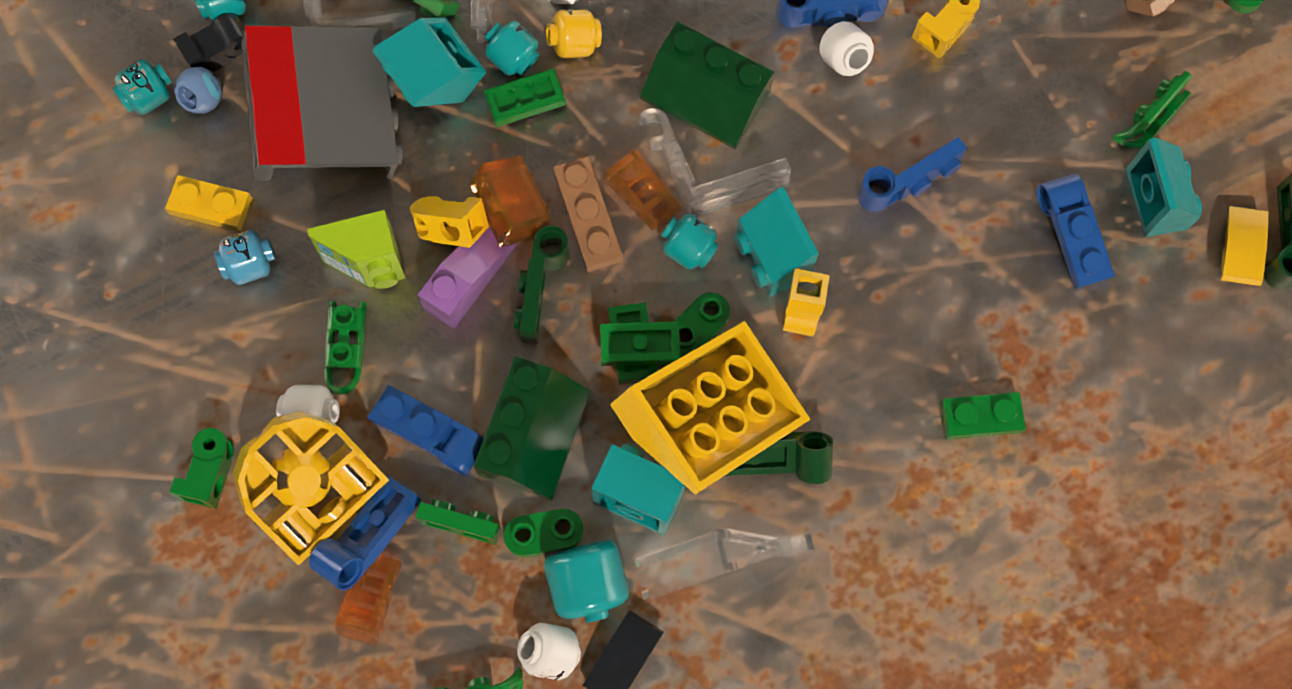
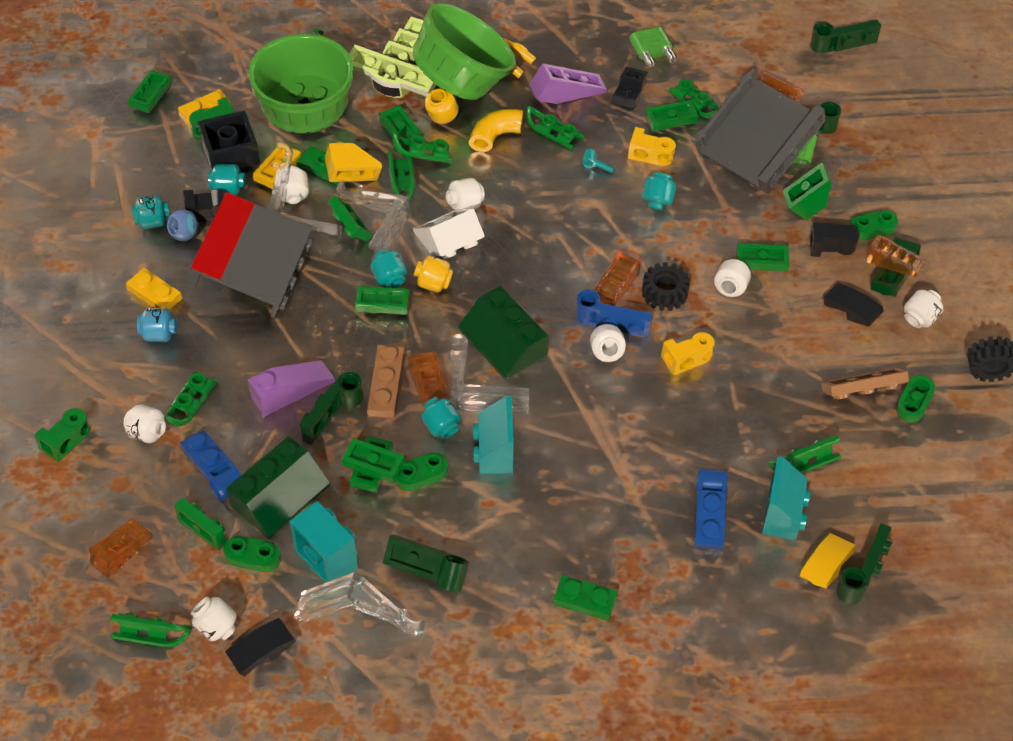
camera: 25 degrees right, 20 degrees down
yellow connector [233,411,389,566] -> none
lime slope [307,210,406,289] -> none
blue plate [309,476,422,591] -> none
teal slope [372,17,486,107] -> none
yellow leg [410,196,489,248] -> none
clear orange brick [469,156,552,247] -> none
teal head [543,540,630,623] -> none
yellow slope [610,321,811,495] -> none
yellow leg [782,268,830,337] -> none
blue plate [858,137,967,212] -> none

